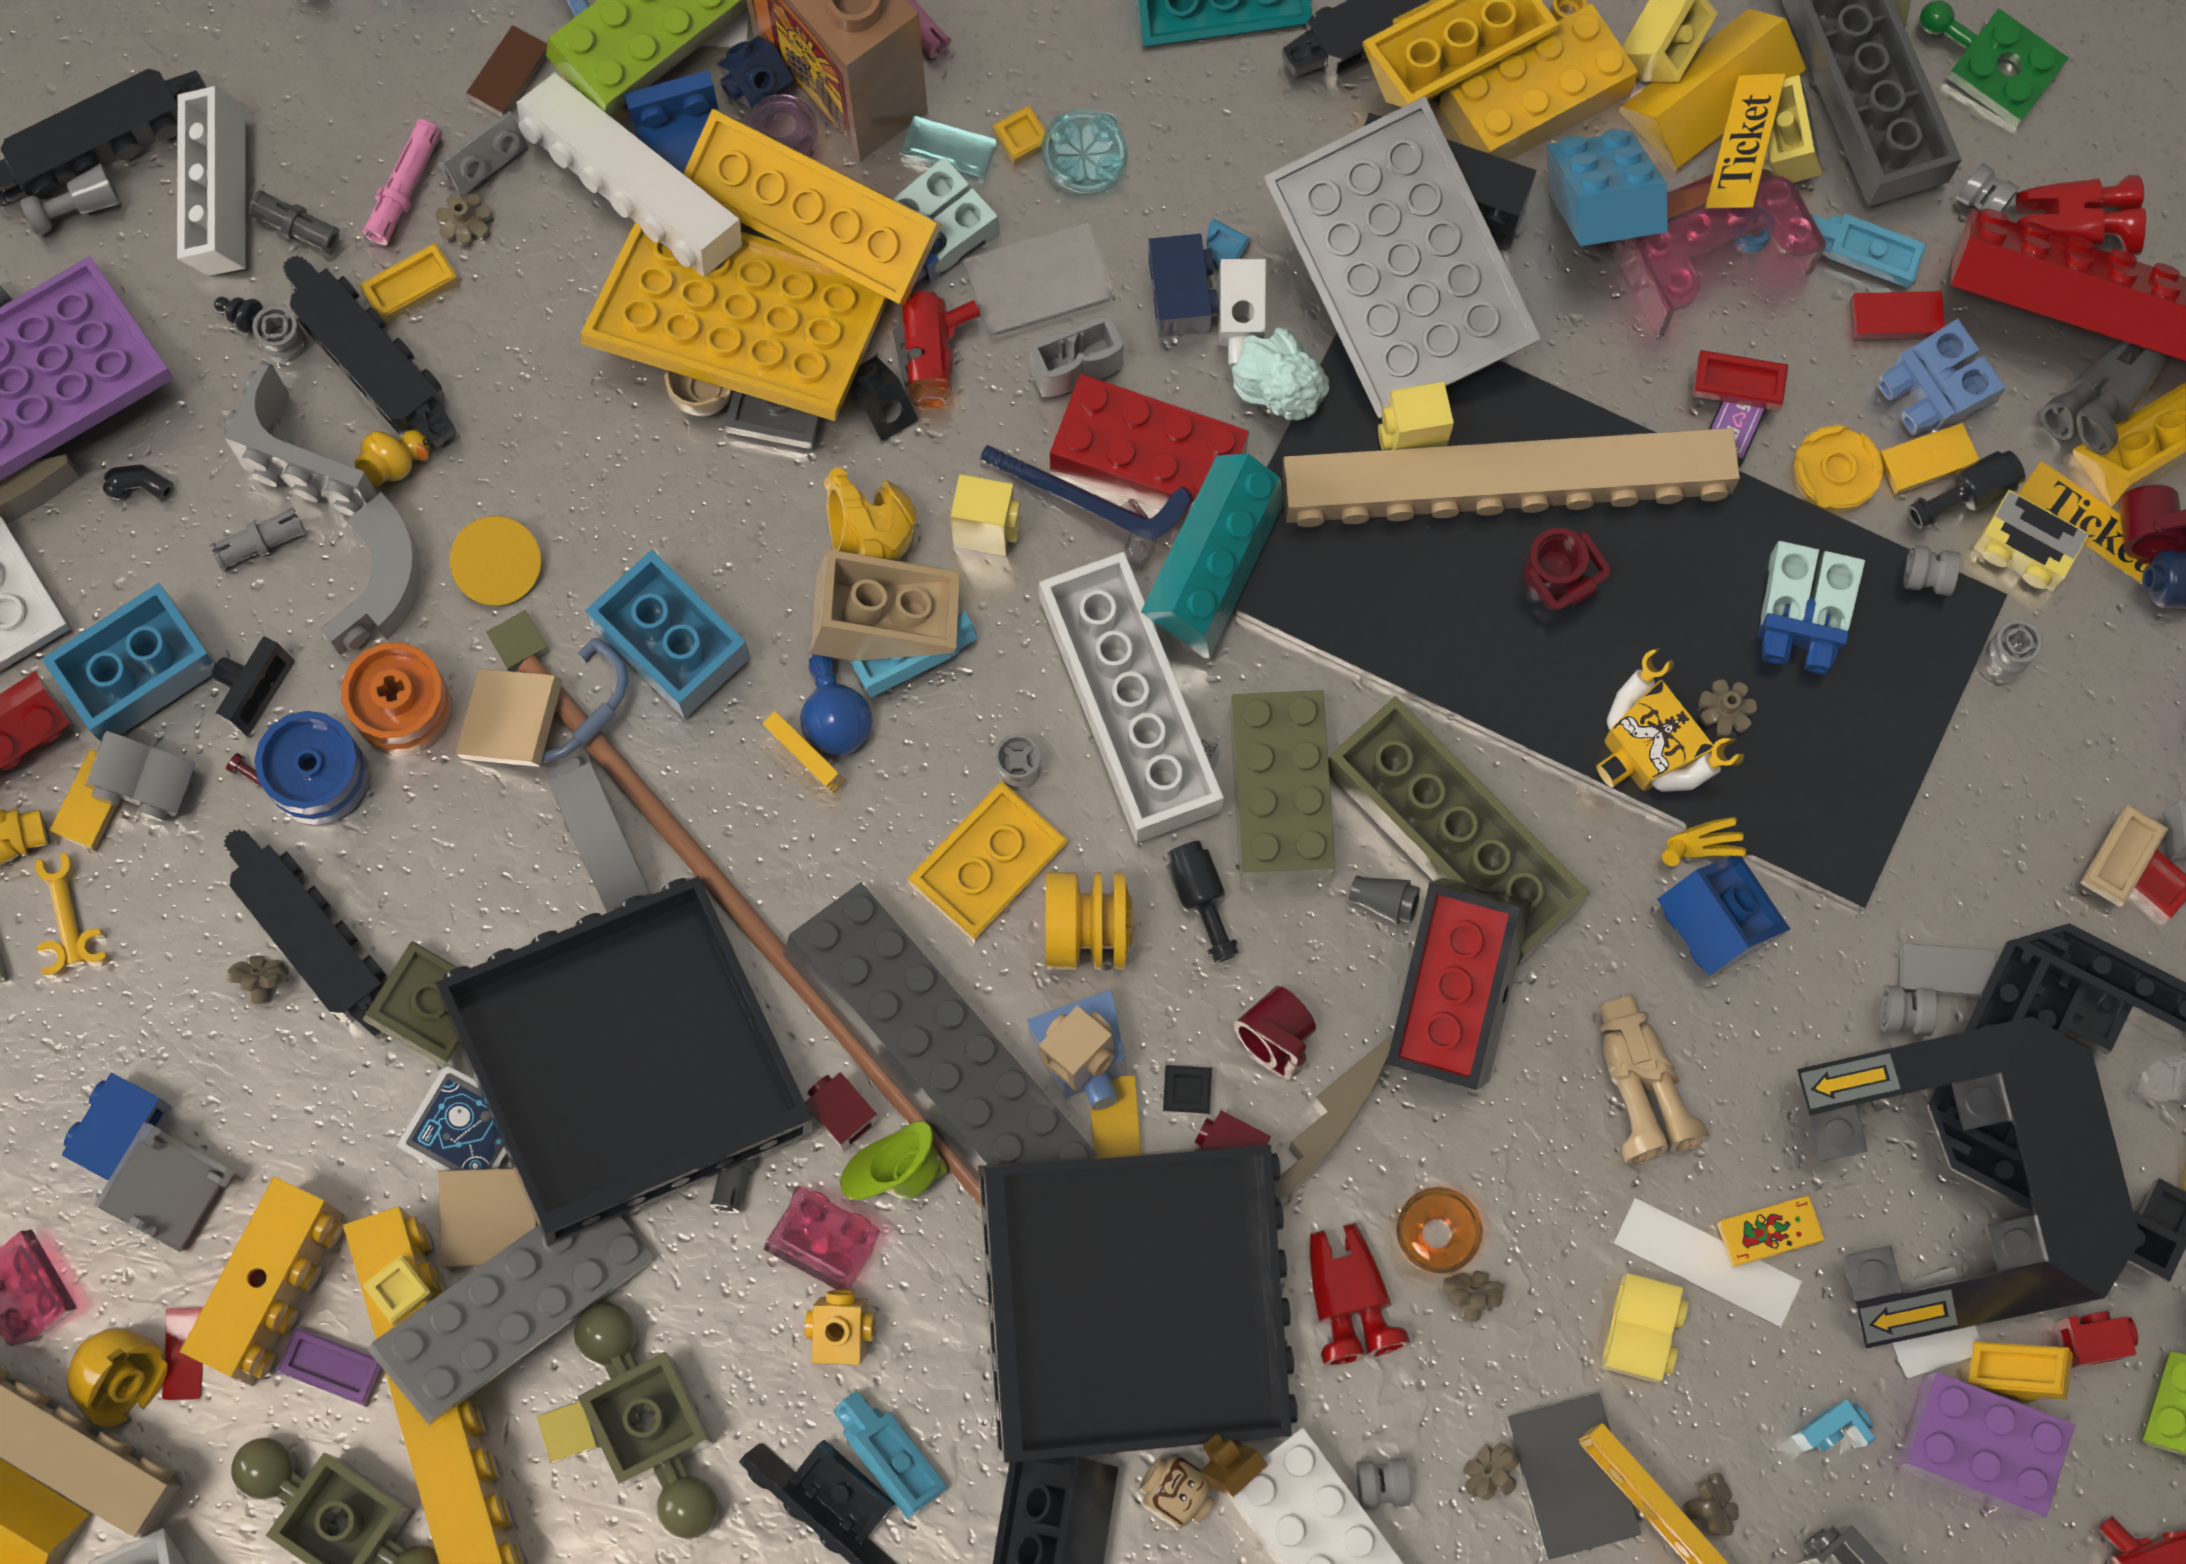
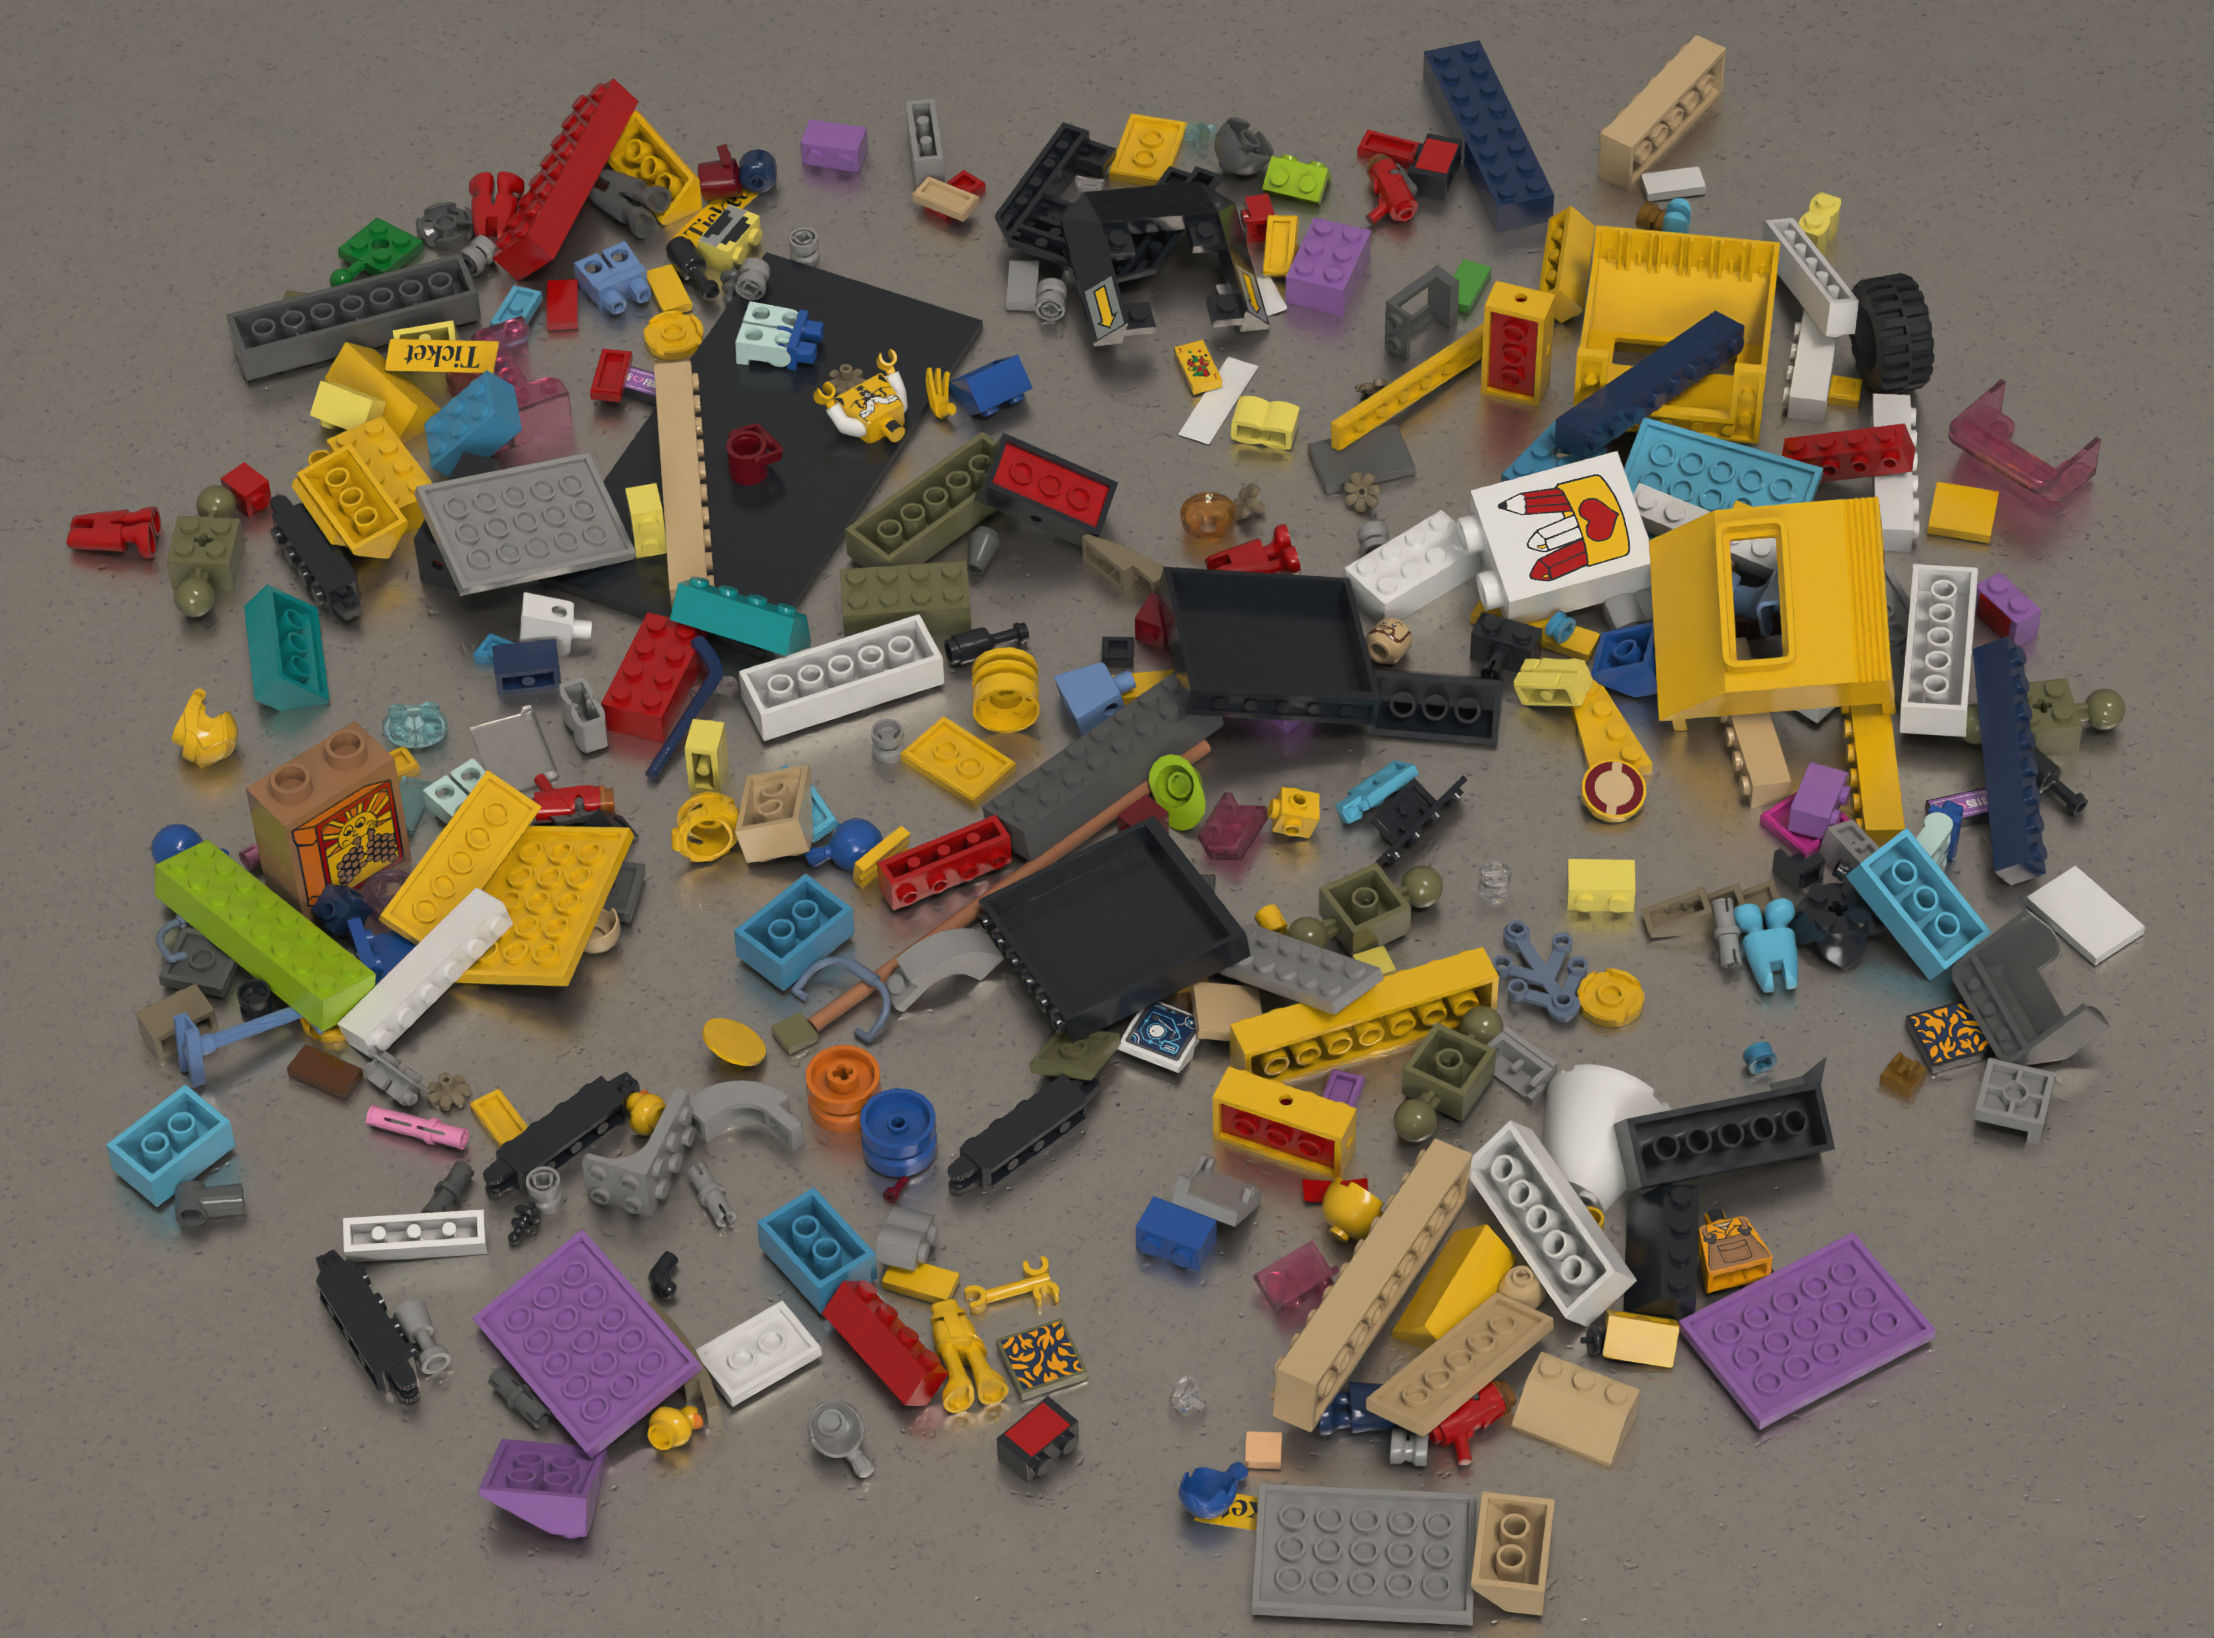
camera: 90 degrees left, 25 degrees down
black tile [212,636,294,736] -> none
dark tan plant [227,956,288,1004] -> none
light yellow tile [362,1255,433,1325] -> none
tan tile [455,669,562,767] -> none
tan brick [1038,1005,1115,1092] -> none
pearl gold tile [1199,1433,1268,1497] -> none
light aqua hair [1231,327,1329,421] -> none
dark red piece [1234,986,1316,1080] -> none
tan piece [1599,995,1710,1165] -> none
medium azure bracket [1791,1399,1876,1453] -> none
none -> dark grey piece [416,202,474,251]
none -> dark grey hair [720,267,740,305]
none -> red brick [877,815,1012,910]
none -> yellow hose [1254,904,1288,935]

